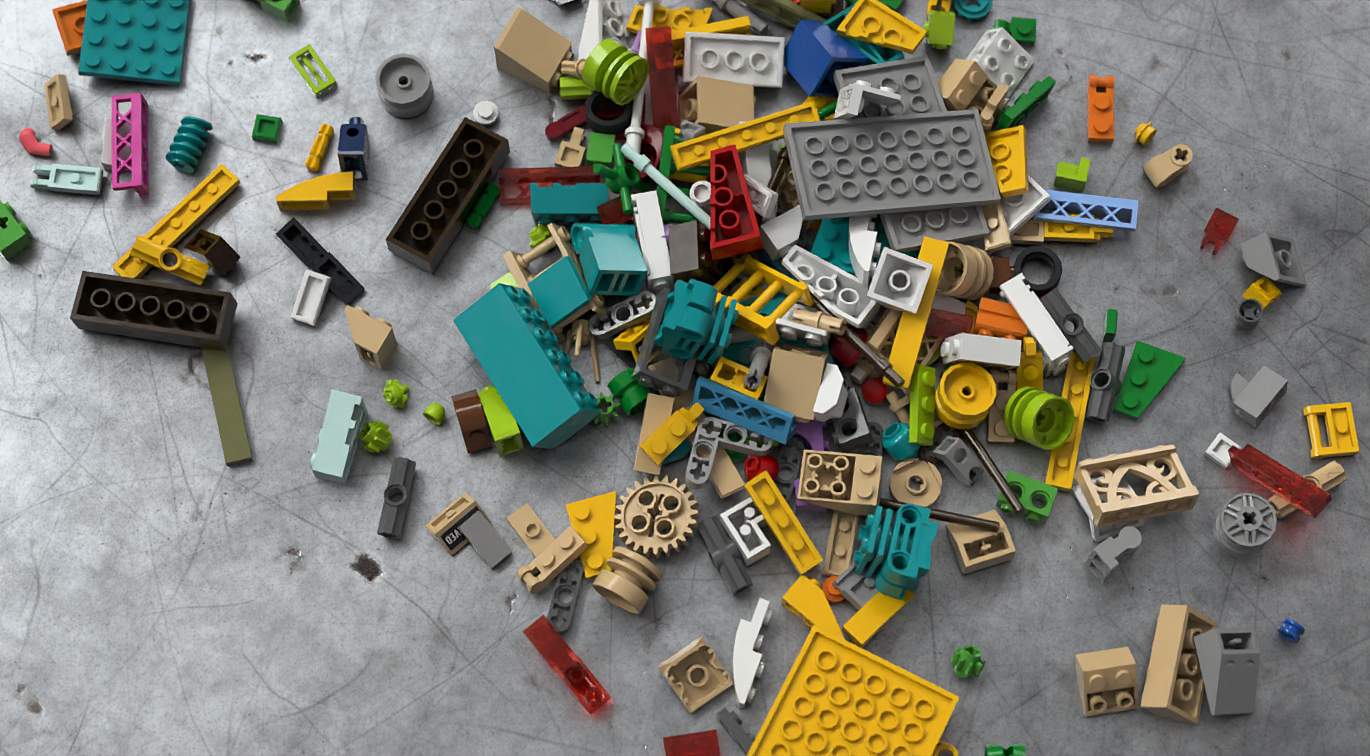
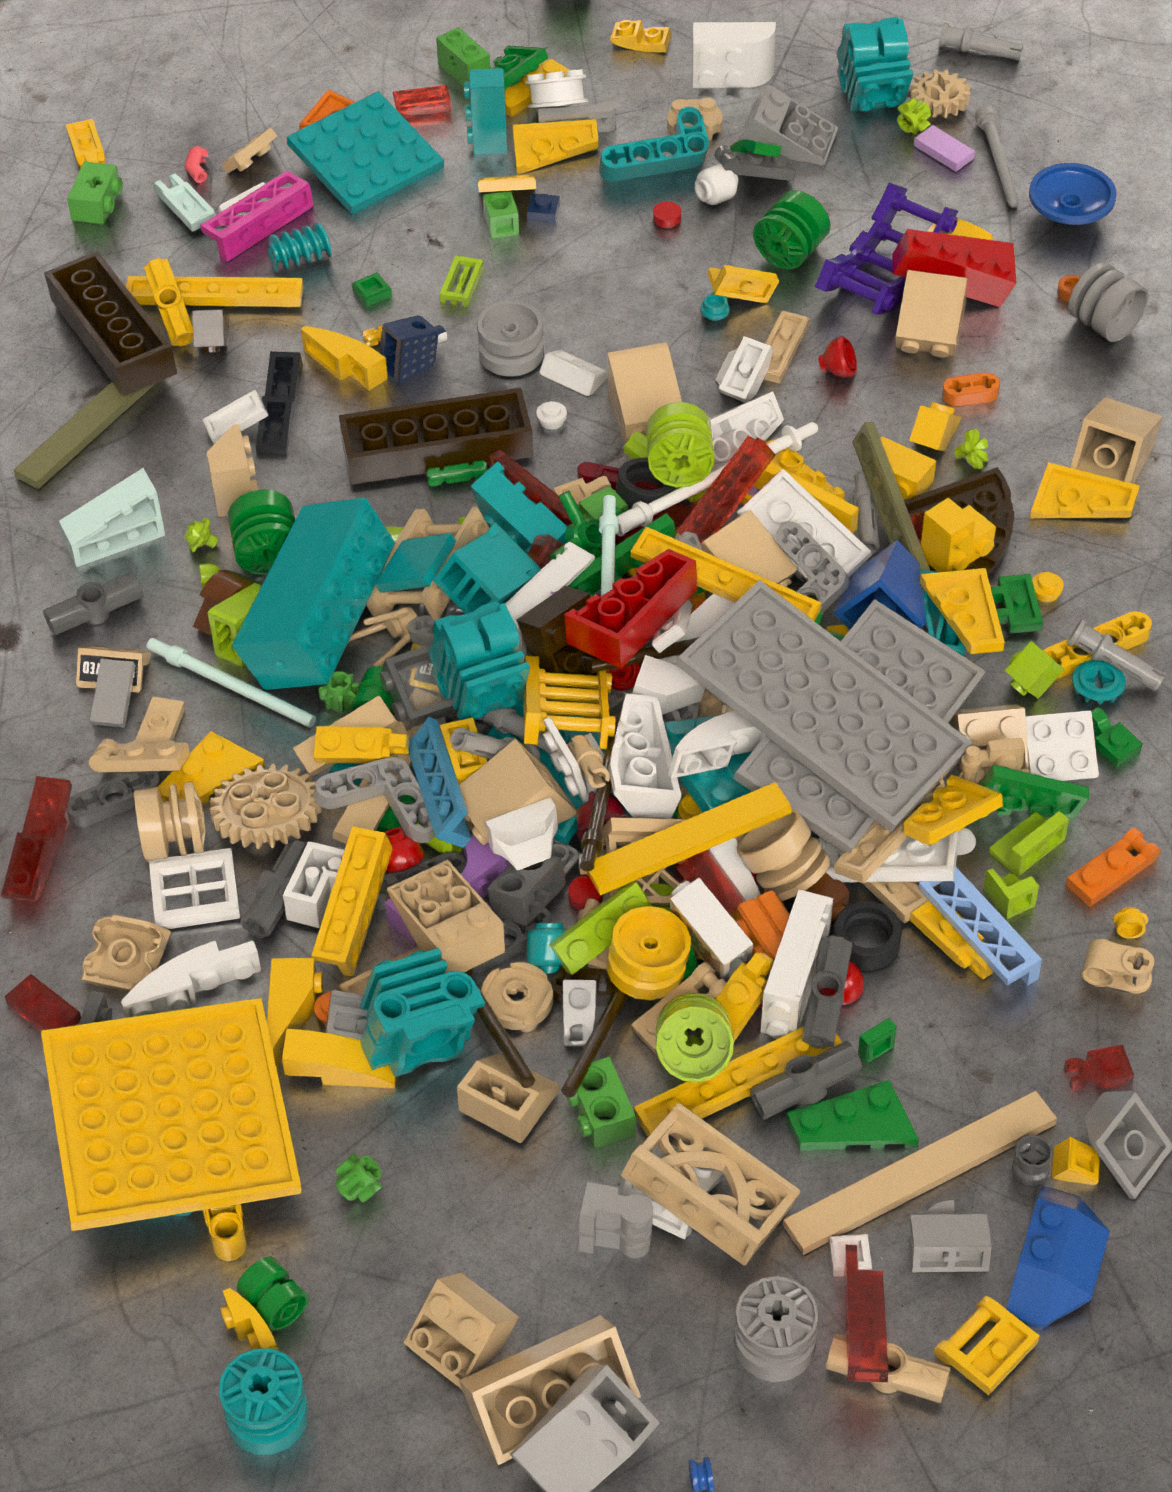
camera: 50 degrees right, 20 degrees down
lime gear [360,420,392,453] -> none
white bracket [834,80,902,120] -> none
white slope [866,247,933,314] -> none
none -> light aqua bar [147,638,316,728]
none -> white piece [149,848,240,929]
none -> green wheel [227,489,295,575]
none -> white slope [540,350,608,396]
none -> light grey beam [776,522,850,612]
none -> tan tile [783,1091,1057,1255]
none -> lime panel [989,811,1069,877]
none -> blue wedge [1006,1185,1110,1329]

